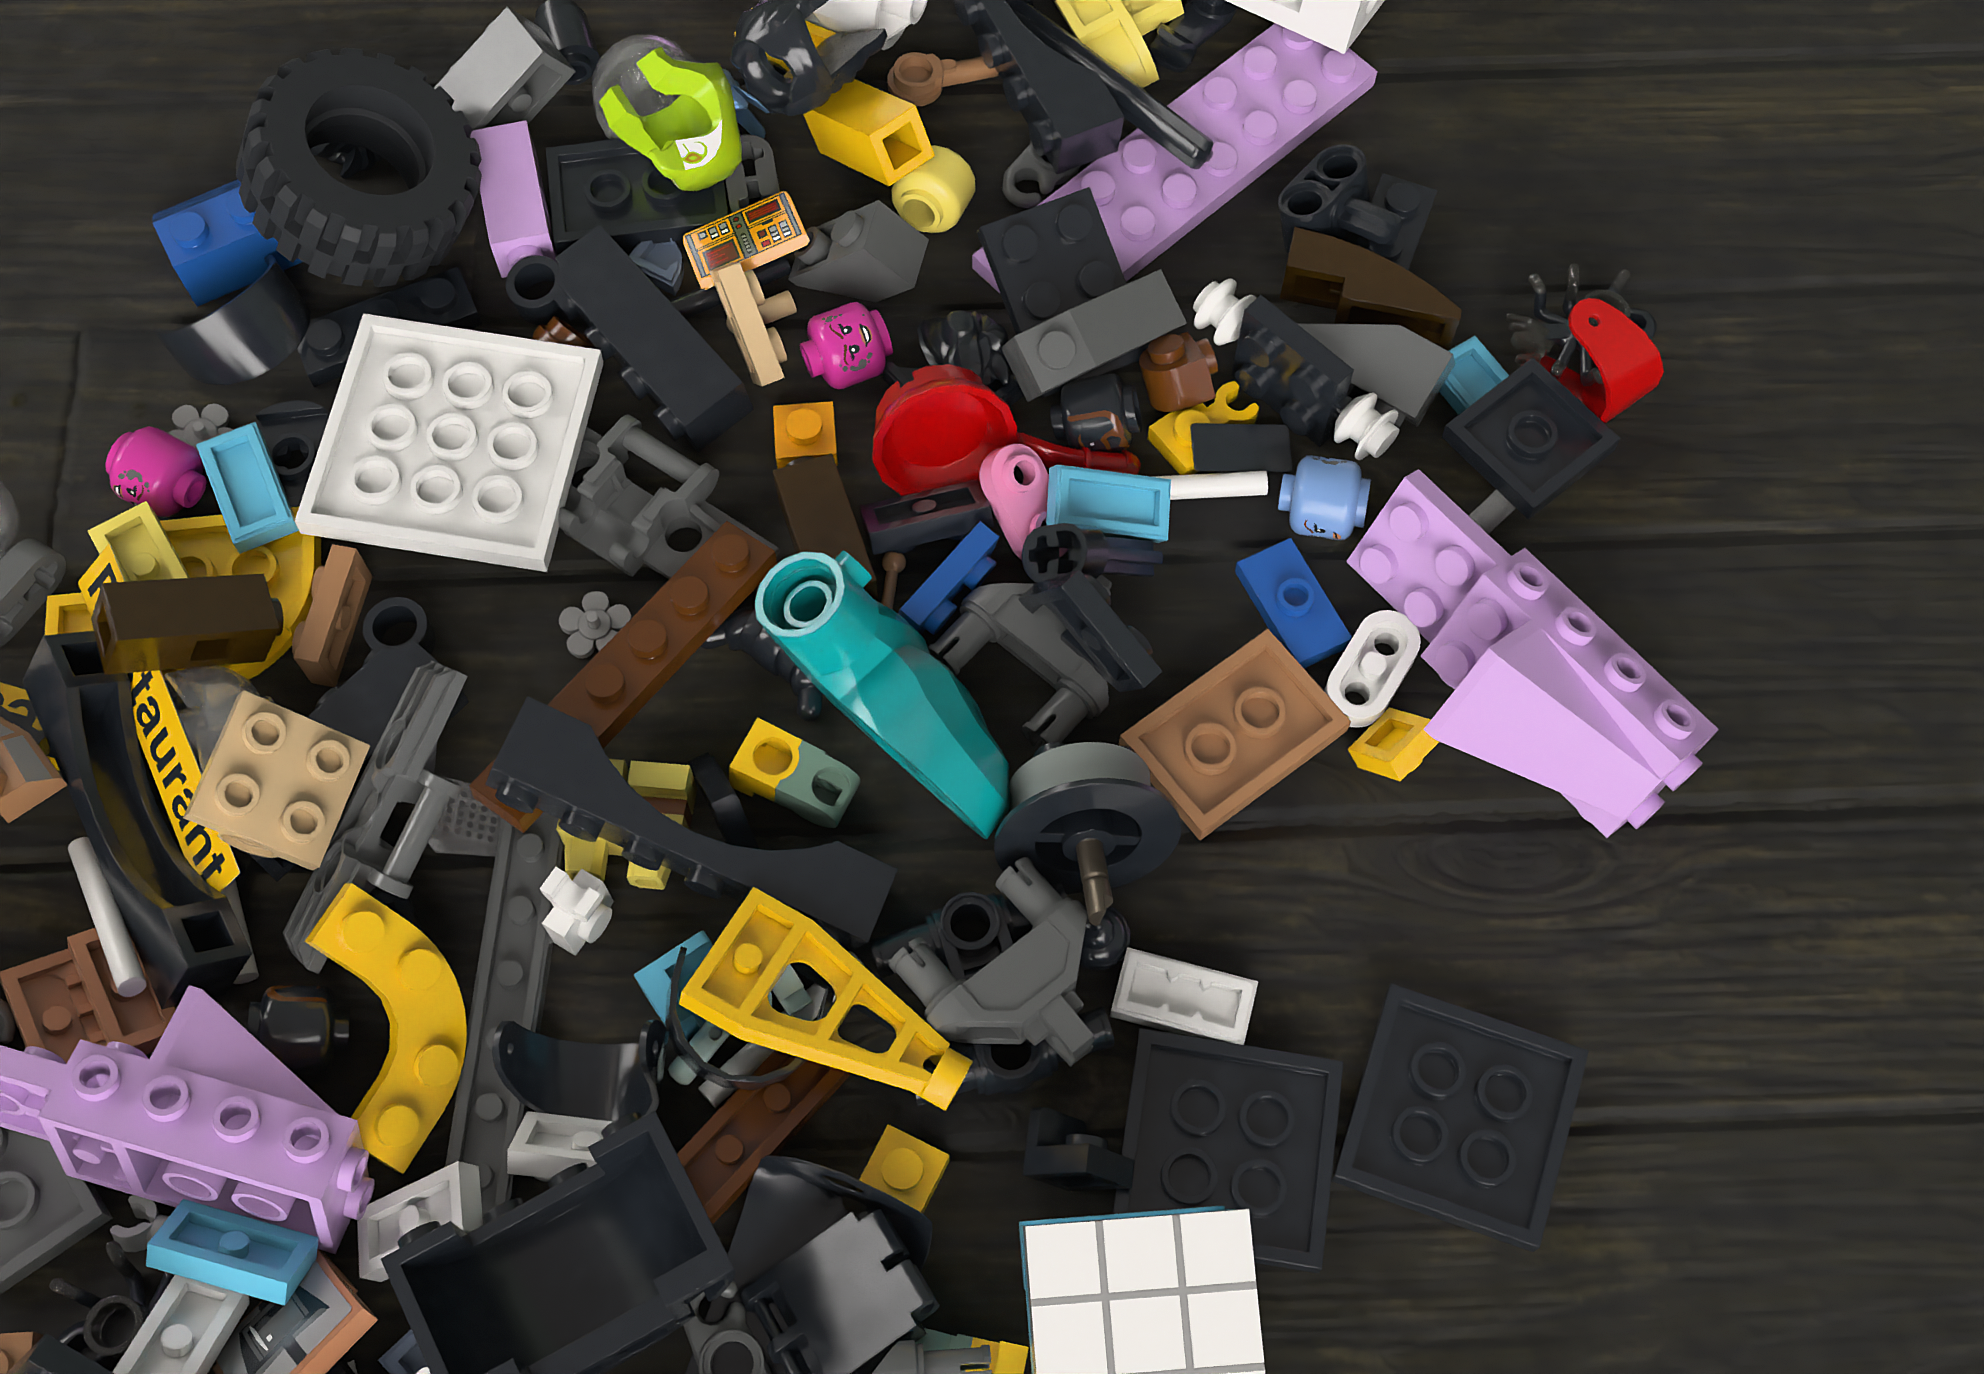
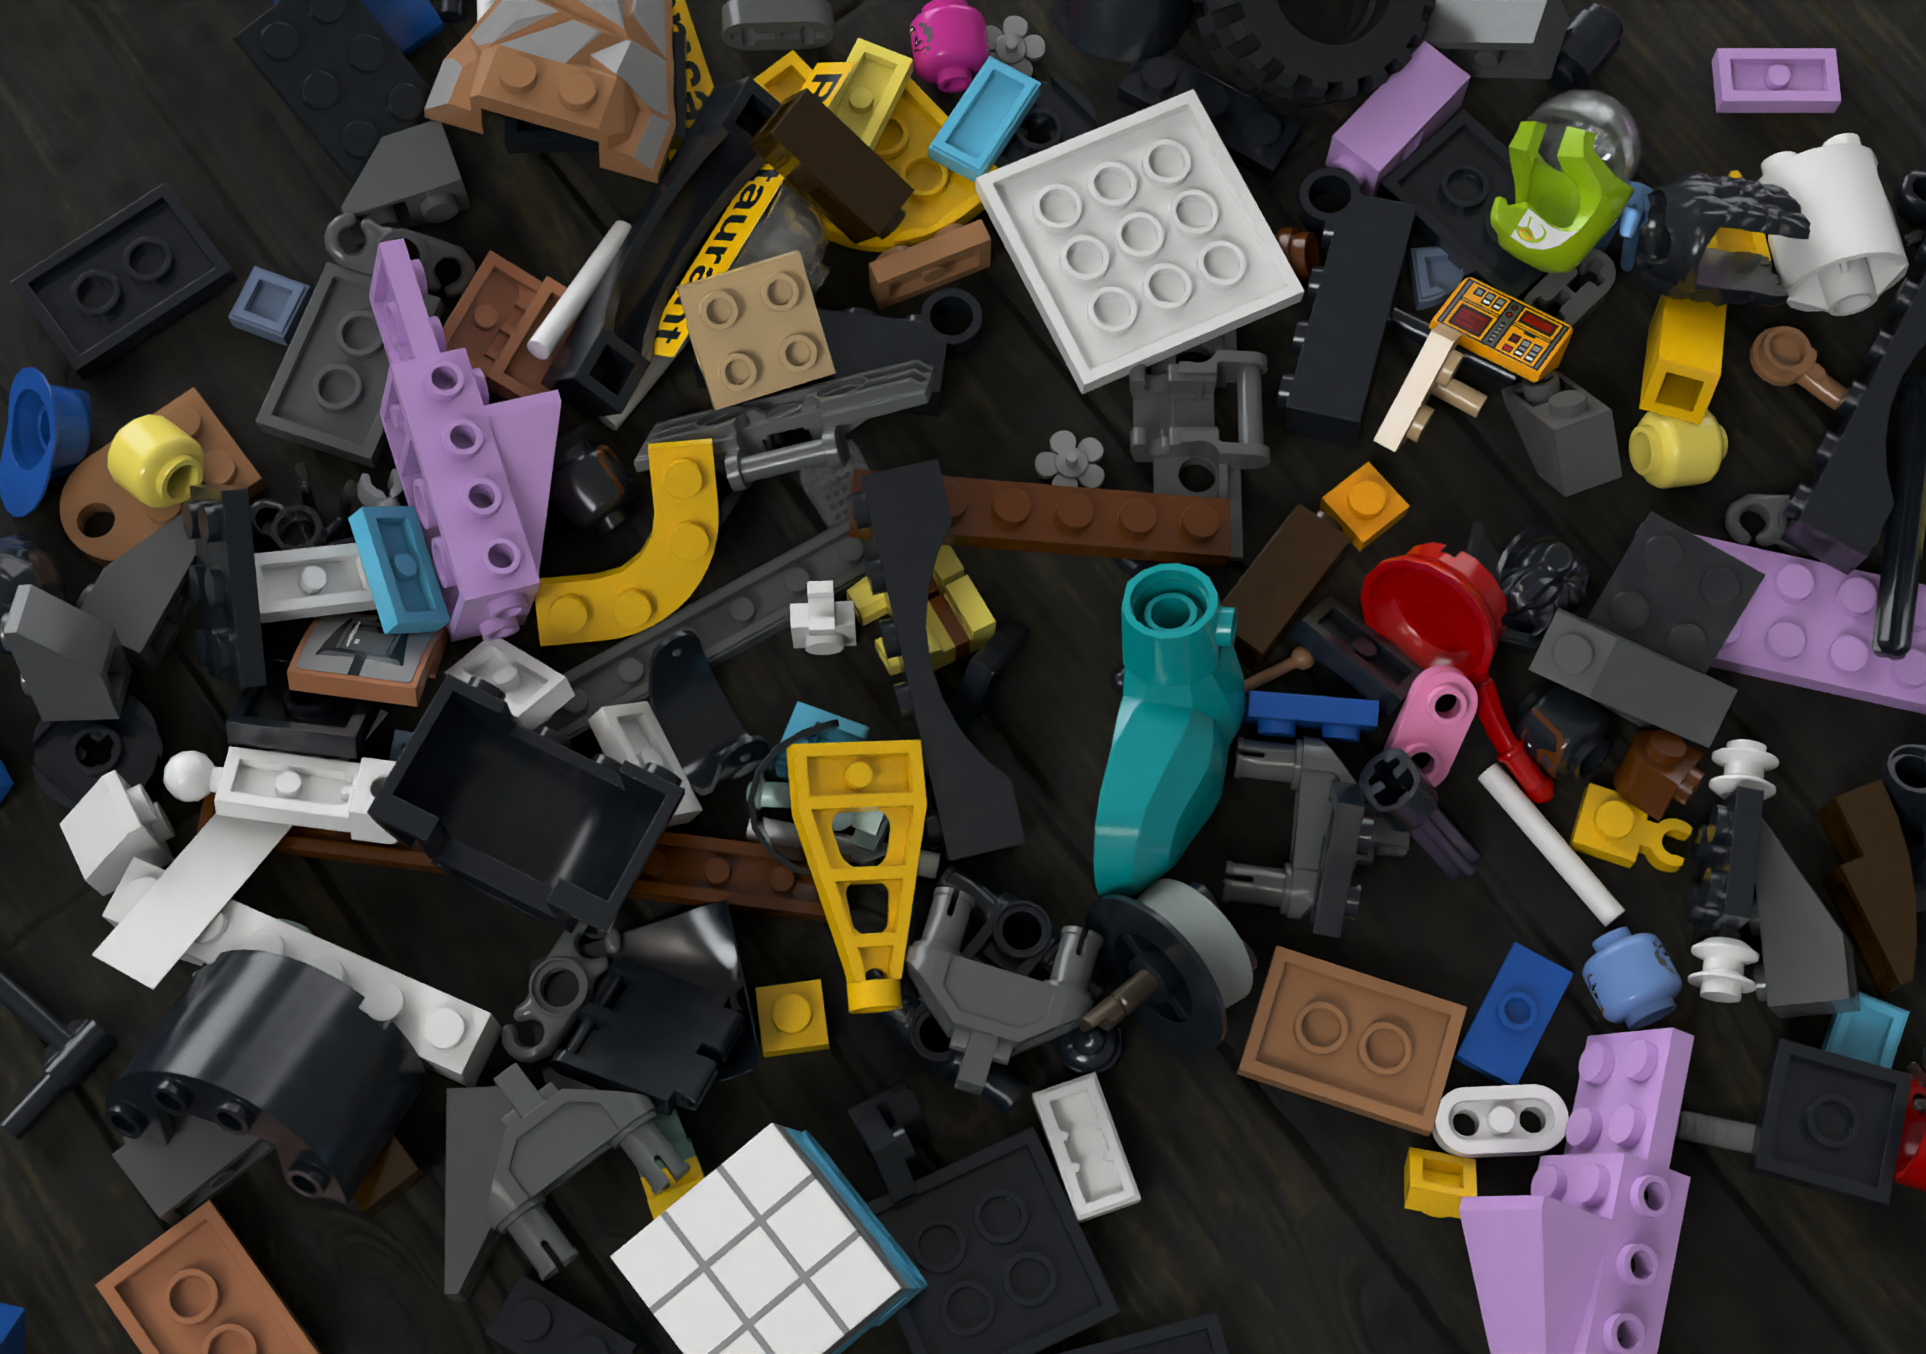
camera: 55 degrees right, 5 degrees up
leg [729,717,861,828] -> none
dark pink head [800,302,893,389] -> none
medium azure tile [1046,465,1171,543] -> none
black sticker [1190,423,1292,472] -> none

